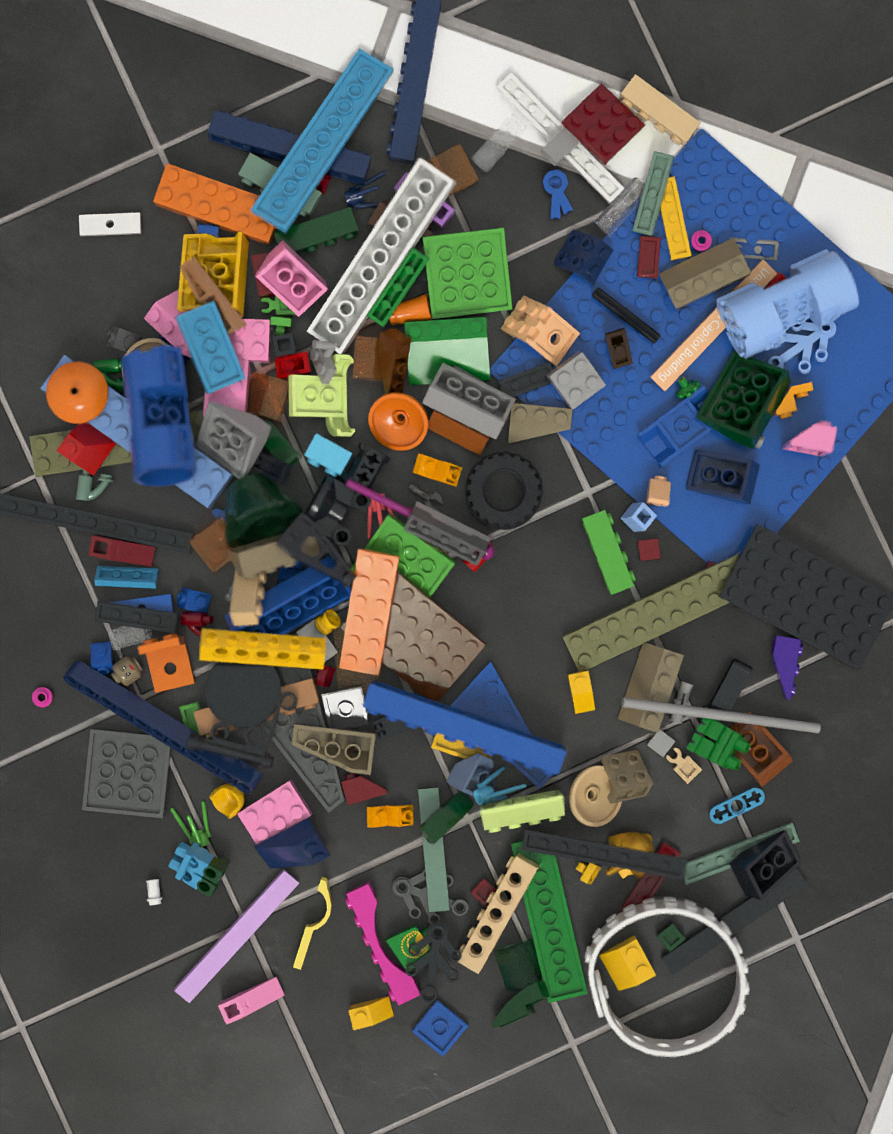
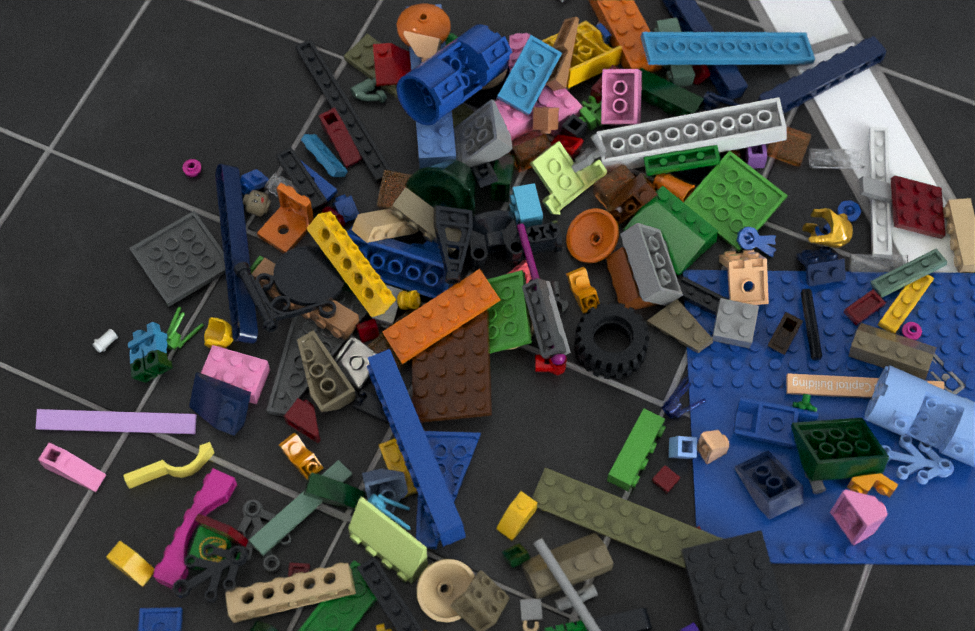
camera: 45 degrees right, 25 degrees down
none -> dark red tile [195,514,249,547]
none -> light nougat slope [404,31,442,62]
none -> dark green plate [502,543,530,568]
none -> nougat brick [533,107,559,134]
none -> clear blue plant [661,376,707,418]
none -> blue piece [736,227,776,257]
none -> pearl gold piece [802,208,853,248]

